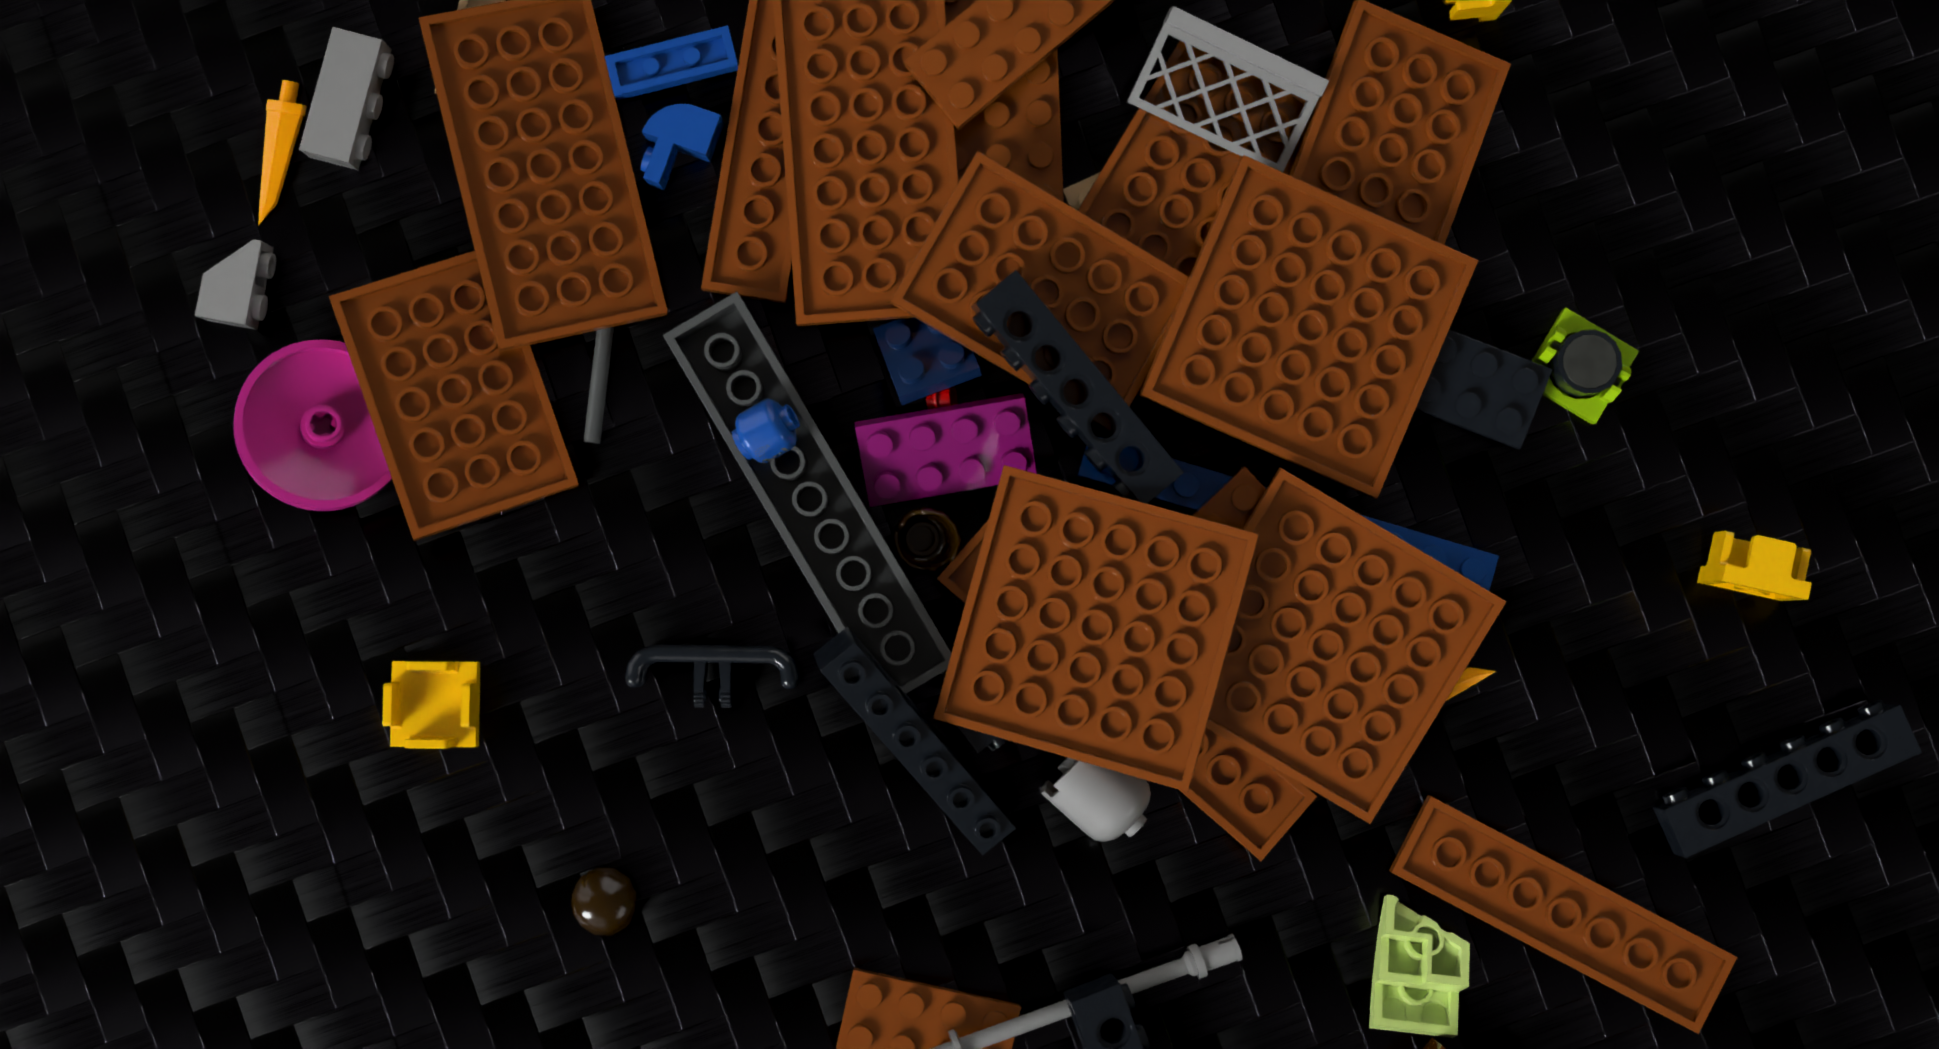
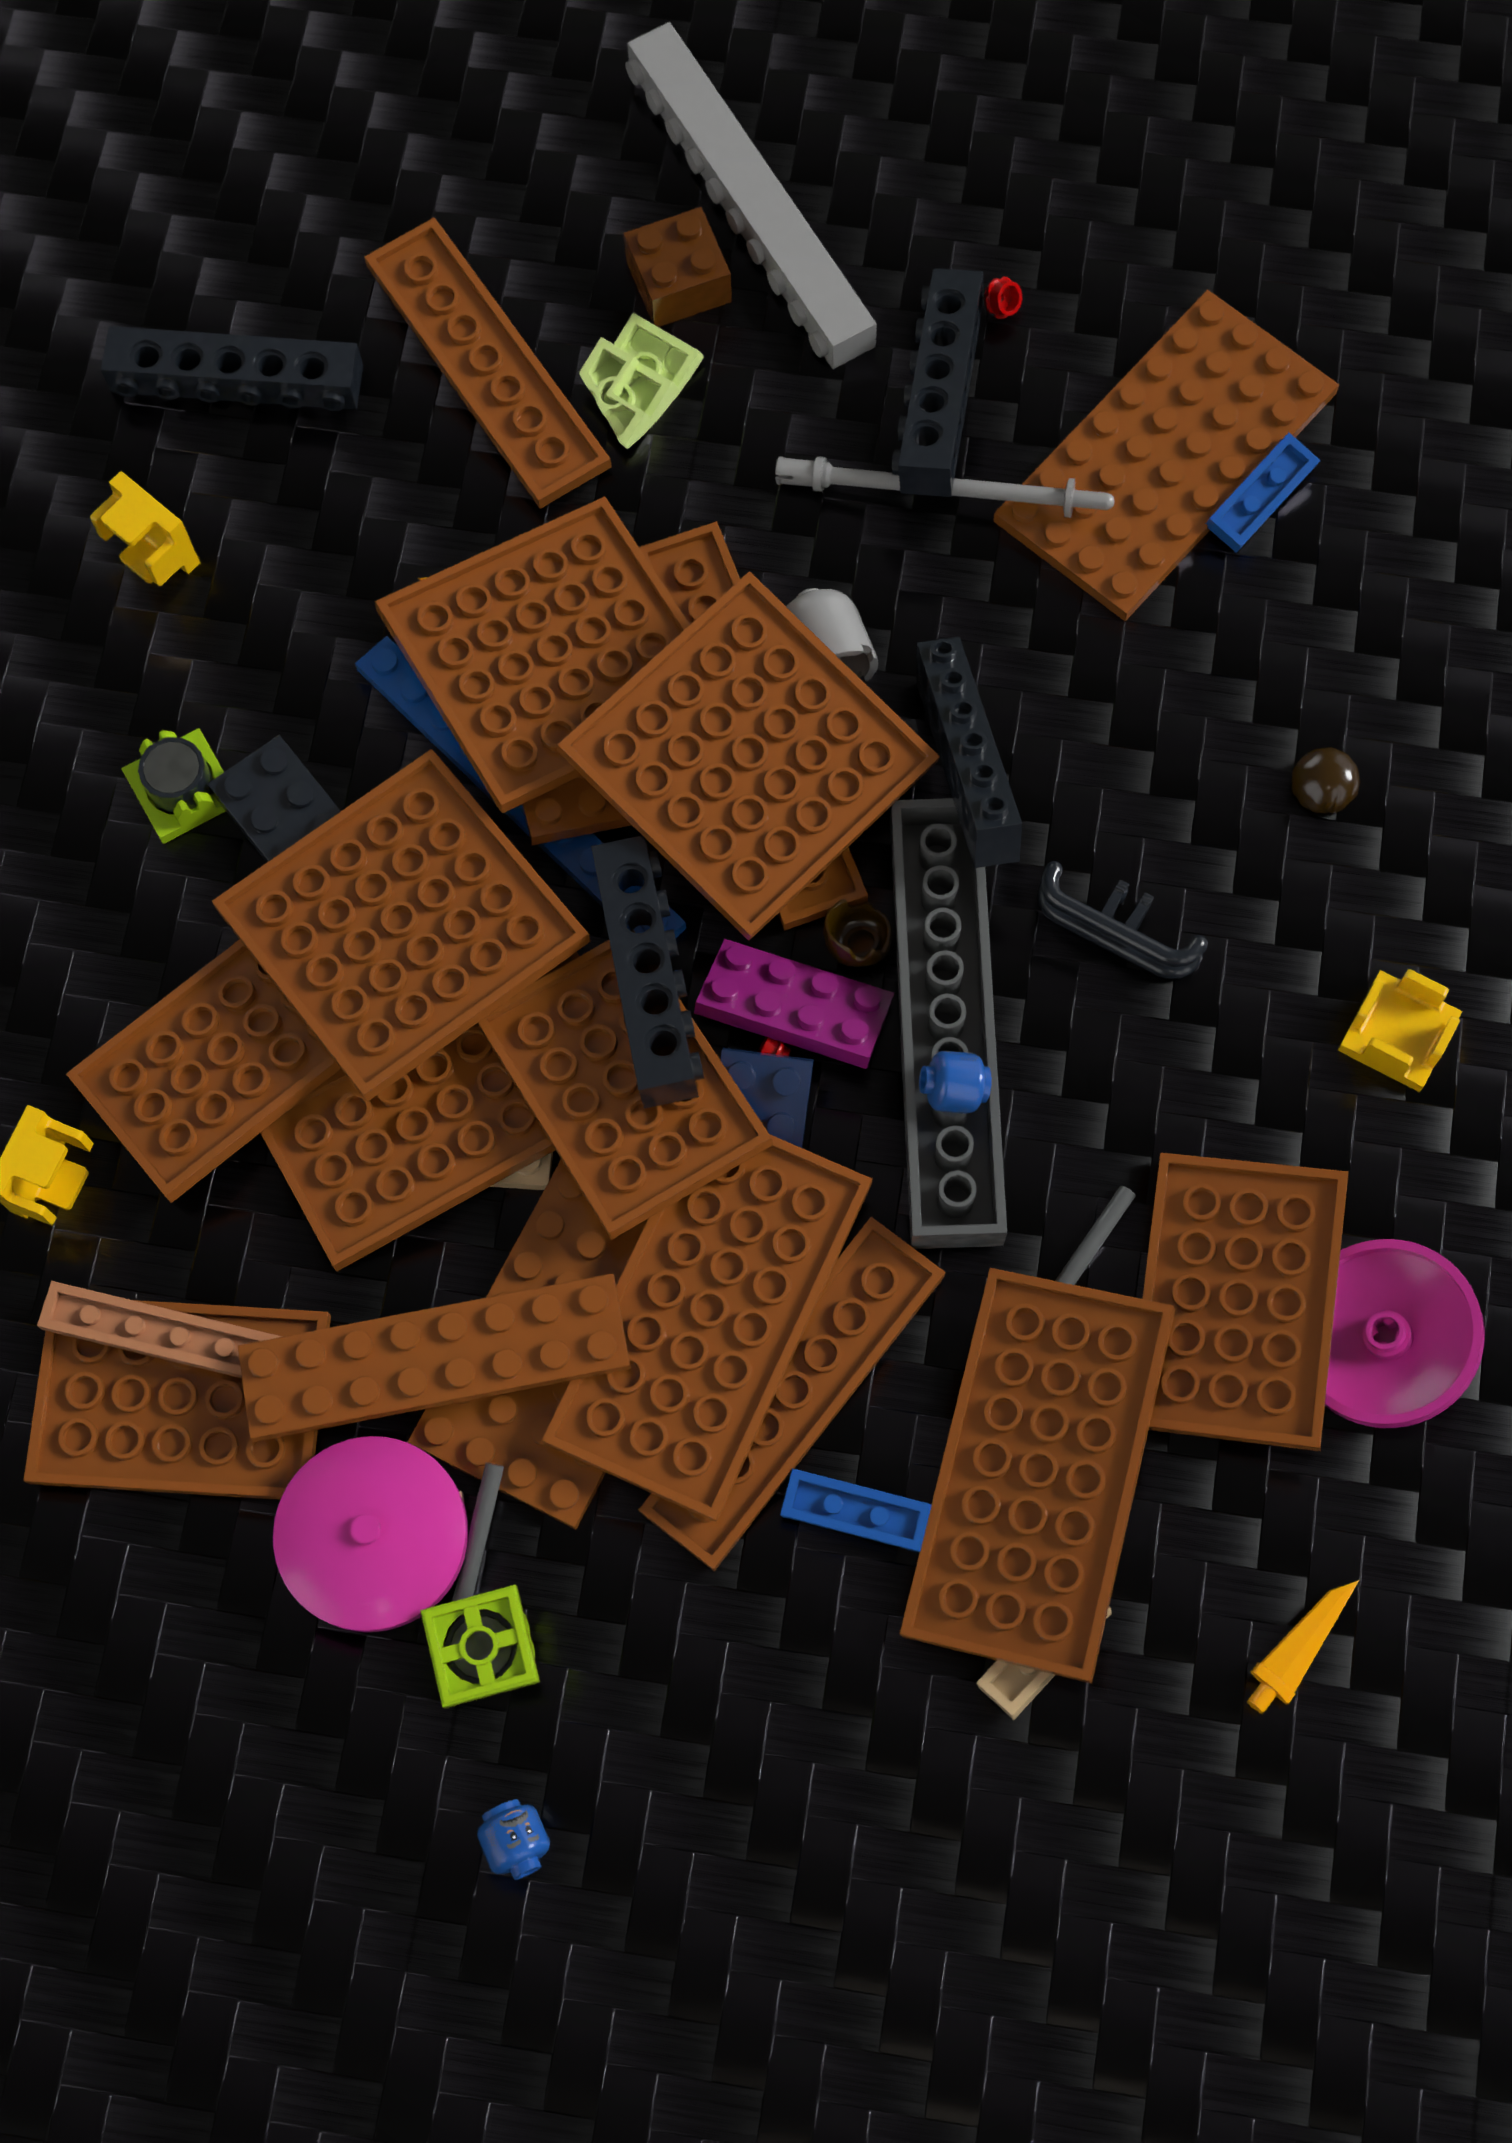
camera: 150 degrees left, 15 degrees down
light grey slope [195,239,276,330] -> none
light grey brick [299,27,394,170] -> none
blue brick [640,104,725,191] -> none
light grey fence [1127,6,1329,172] -> none

